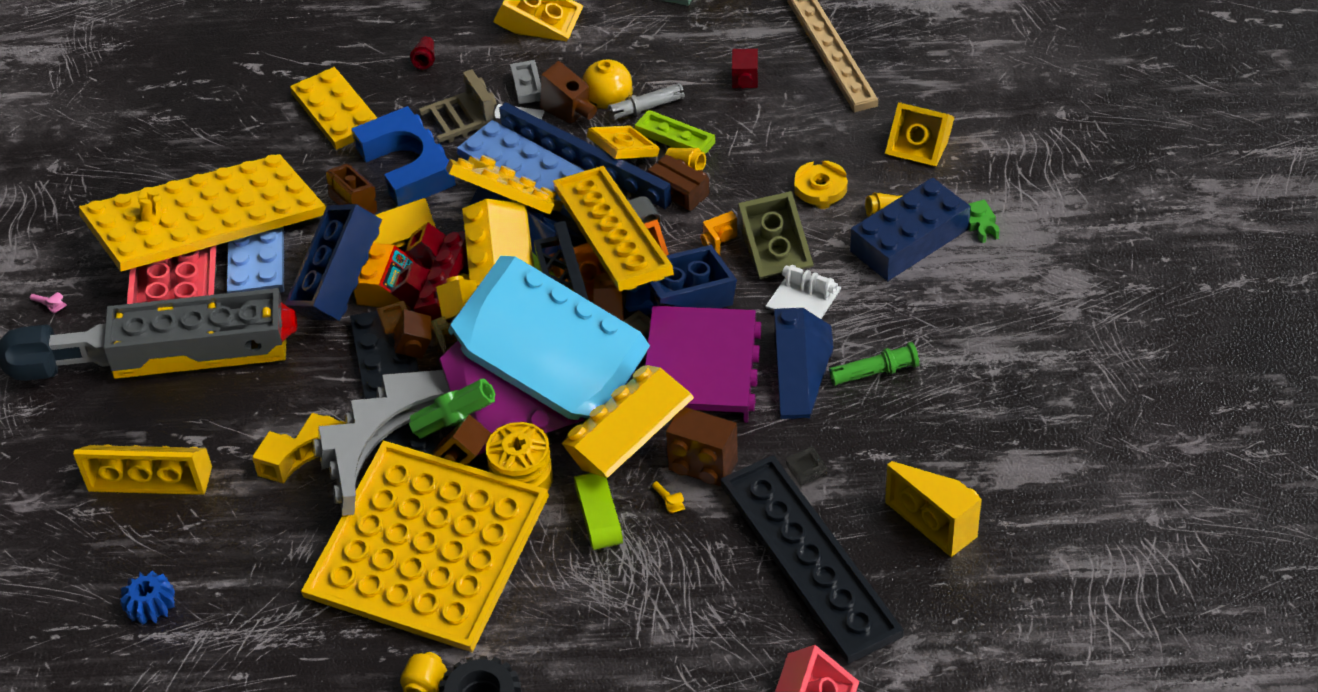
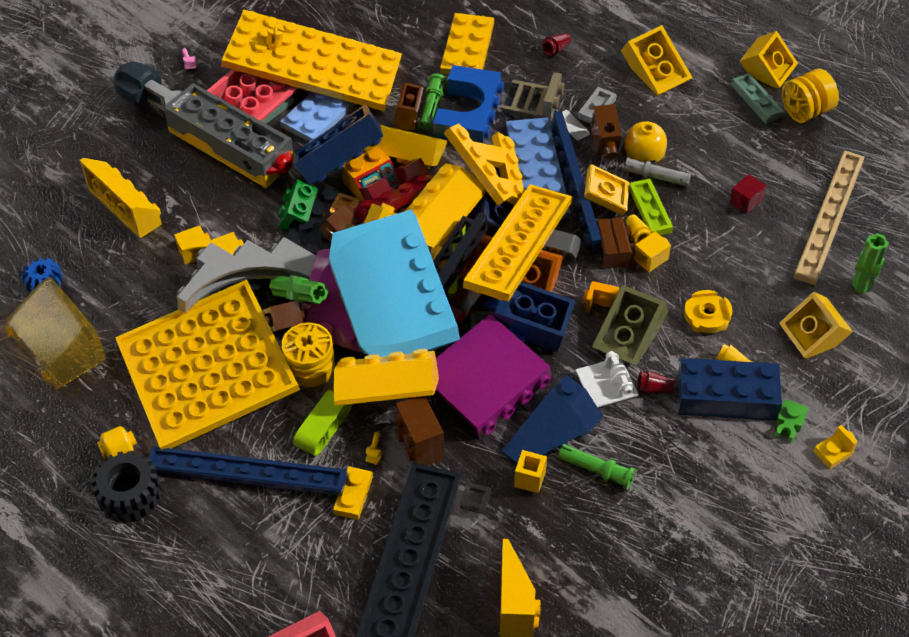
camera: 40 degrees right, 5 degrees up
none -> clear yellow windscreen [3,277,106,389]
none -> dark blue tile [148,446,348,496]
none -> green bracket [277,180,317,230]
none -> yellow plate [333,466,373,520]
none -> bright green pin [418,74,447,131]
none -> yellow brick [514,450,547,494]
none -> yellow brick [633,231,671,272]
none -> dark red cone [637,370,675,394]
none -> yellow bracket [813,425,858,469]
none -> bright green piece [852,233,889,294]

